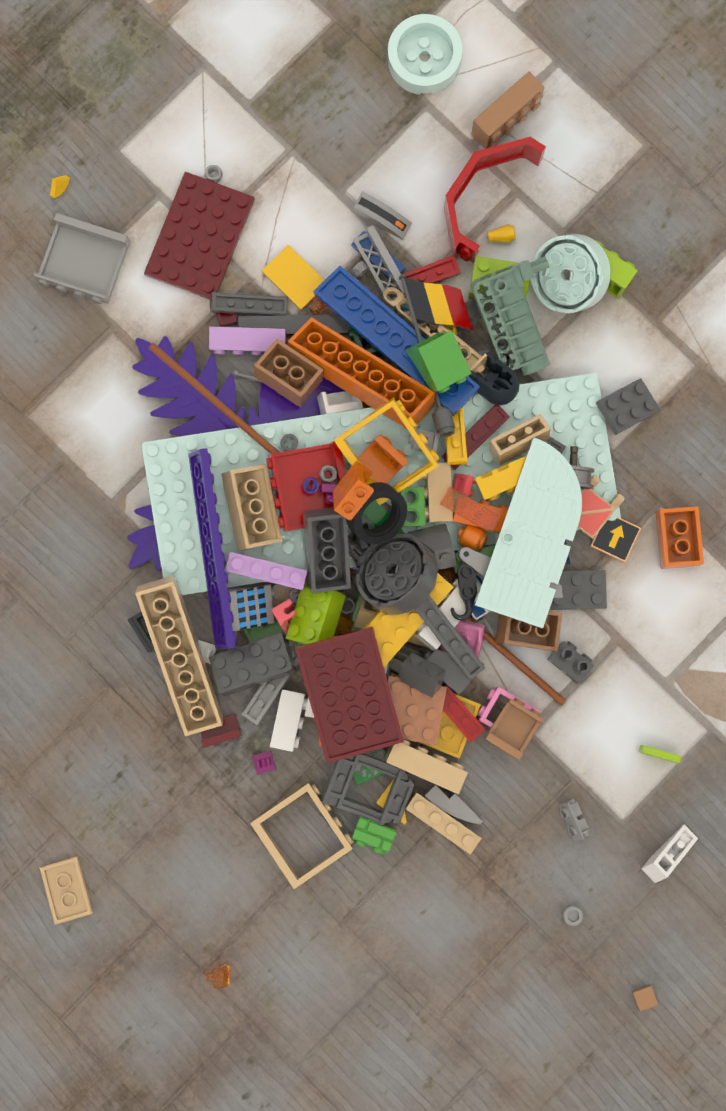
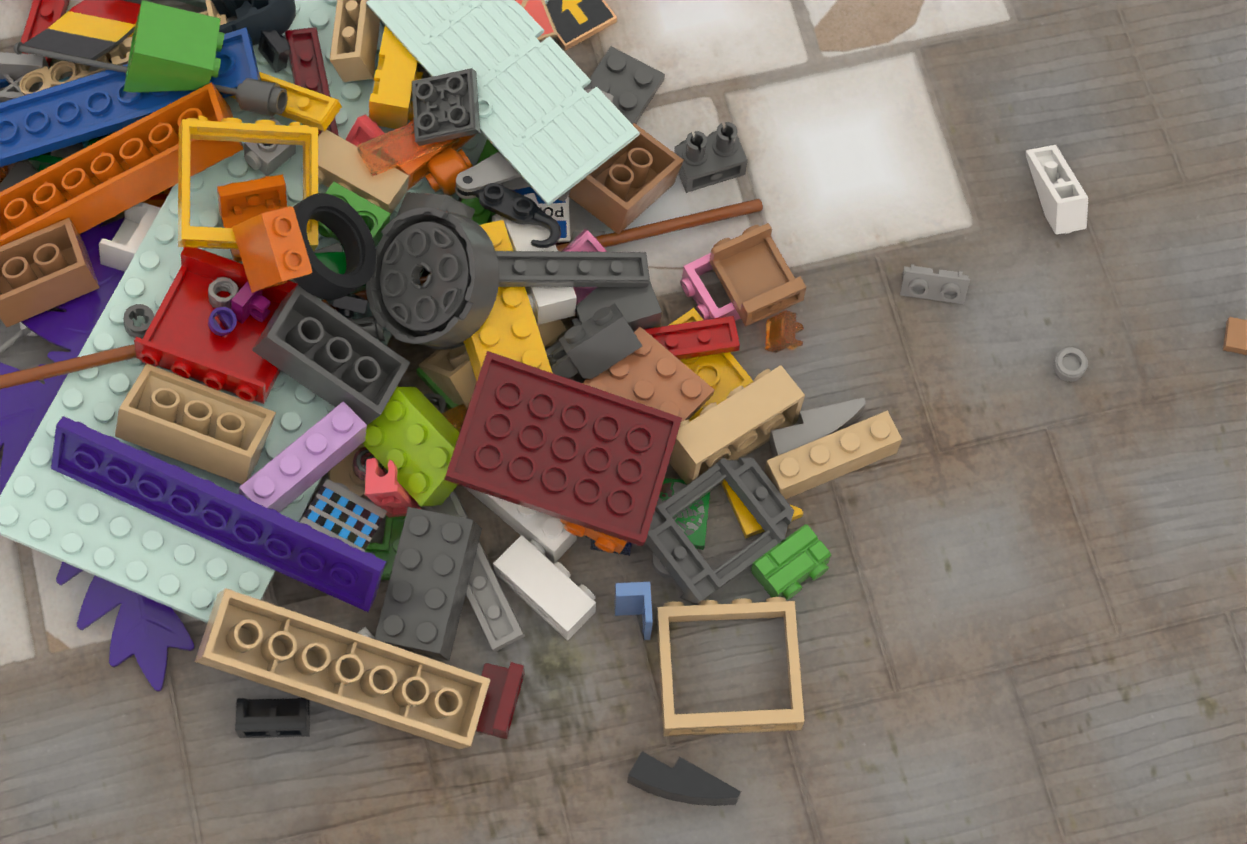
camera: 65 degrees left, 15 degrees down
magenta tile [252,751,276,775] -> none
lime tile [639,745,682,764] -> none
none -> black plate [258,29,290,72]
none -> dark grey tile [412,68,480,146]
none -> medium blue panel [614,582,653,640]
none -> black slope [627,751,741,806]
none -> clear orange tile [765,310,803,353]

